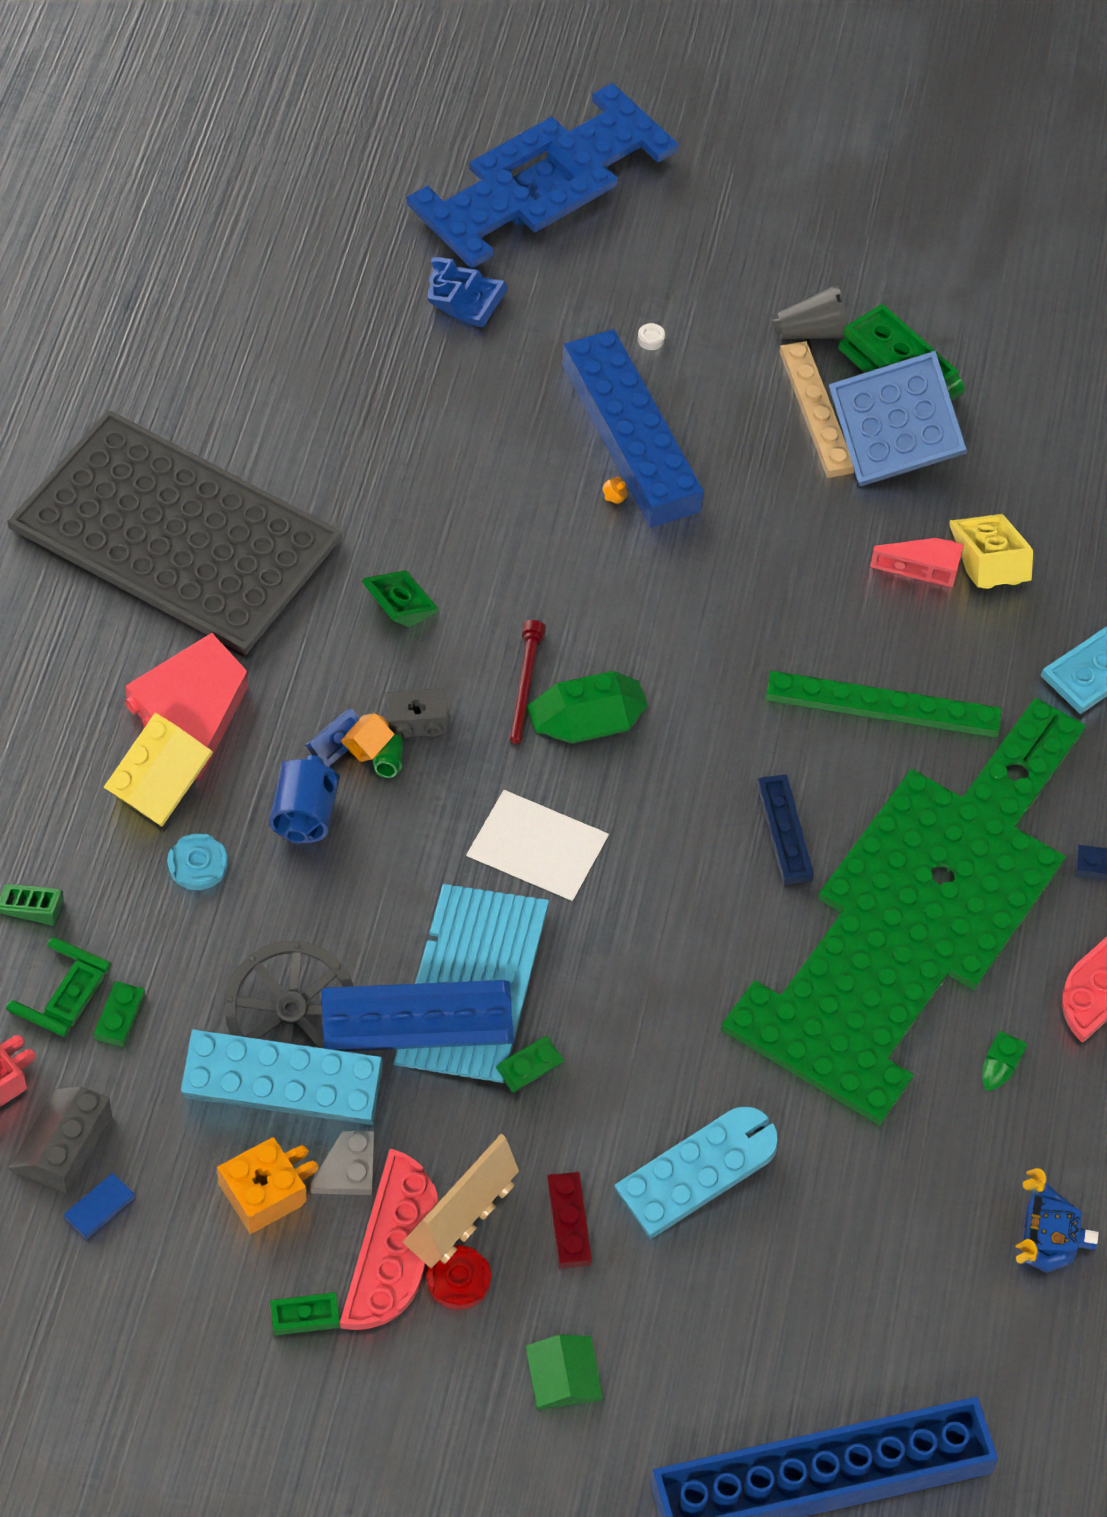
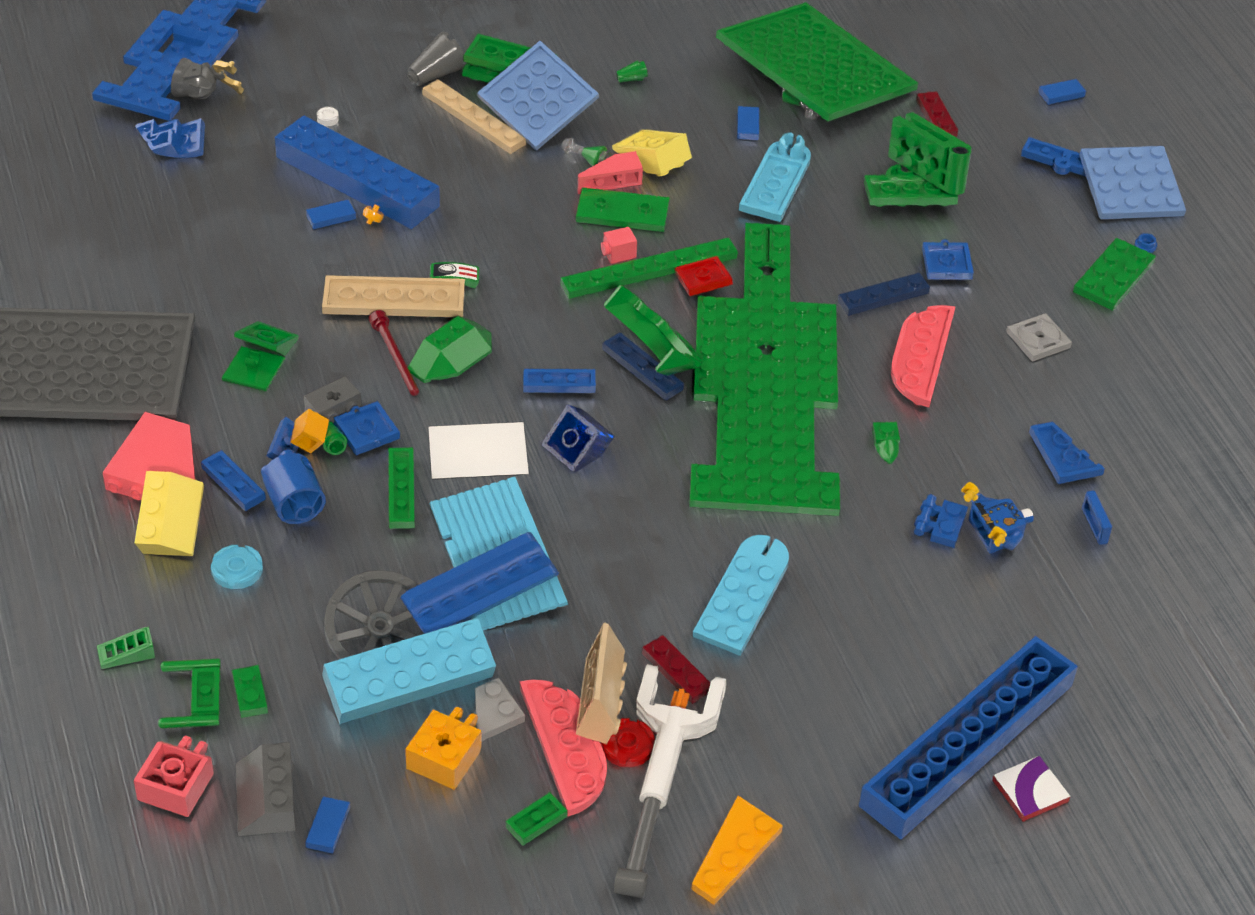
camera: 30 degrees left, 10 degrees down
green plate [496,1035,564,1093] -> none
green slope [526,1334,603,1410] -> none
none -> dark grey helmet [171,58,244,100]
none -> blue plate [201,450,266,511]
none -> green piece [222,346,285,391]
none -> blue tile [306,199,356,229]
none -> tan plate [322,275,465,317]
none -> blue plate [334,401,400,455]
none -> green plate [388,447,415,529]
none -> slope [429,262,479,289]
none -> blue plate [523,369,596,393]
none -> clear blue slope [541,404,615,473]
none -> piece [562,138,611,166]
none -> green plate [576,187,670,232]
none -> coral brick [601,227,637,264]
none -> green windscreen [604,285,703,376]
none -> white piece [614,664,726,898]
none -> green cone [616,60,648,83]
none -> red tile [675,256,733,296]
none -> light orange wing [691,796,783,905]
none -> blue plate [914,494,968,548]

